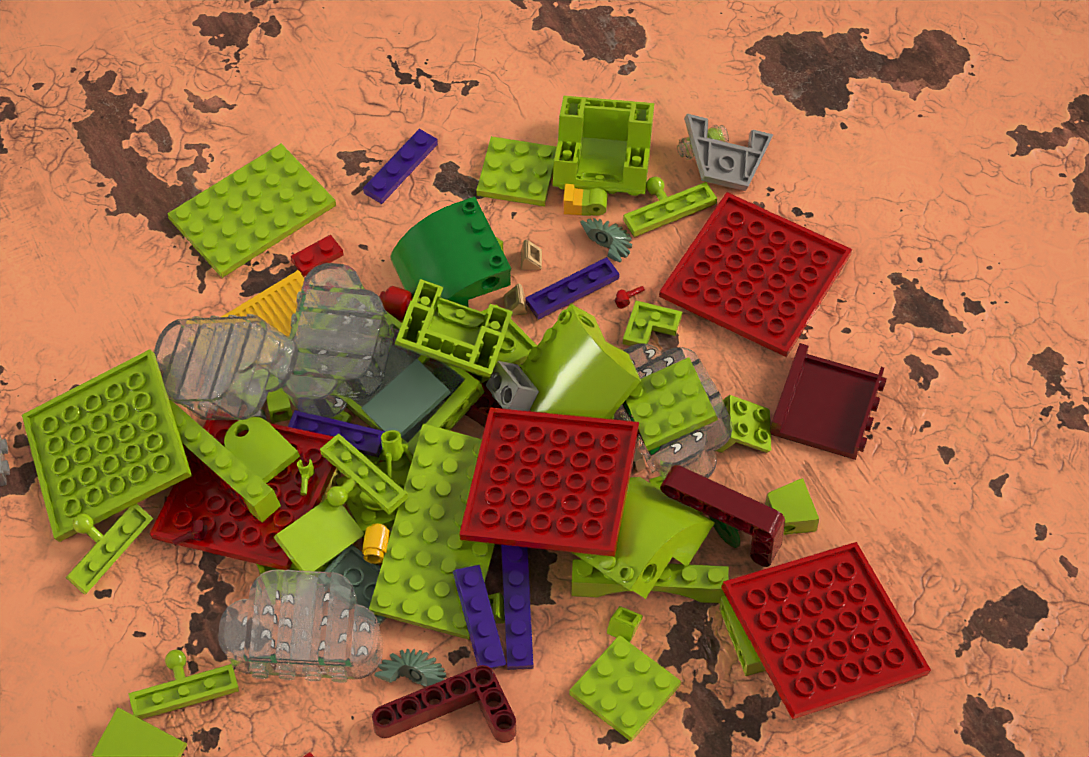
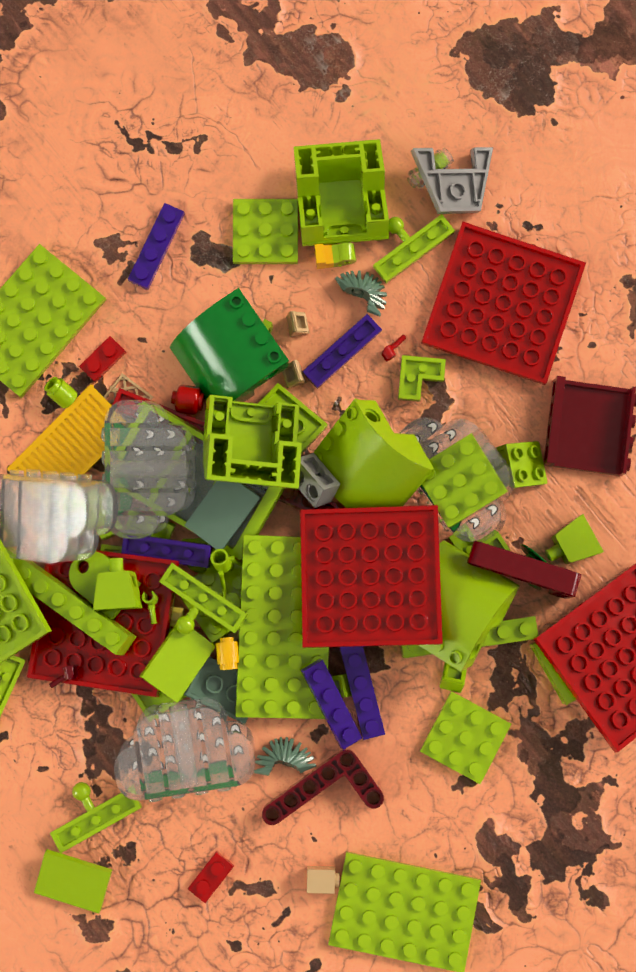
camera: 15 degrees left, 25 degrees up
none -> lime brick [44,377,78,409]
none -> lime torso [93,558,142,611]

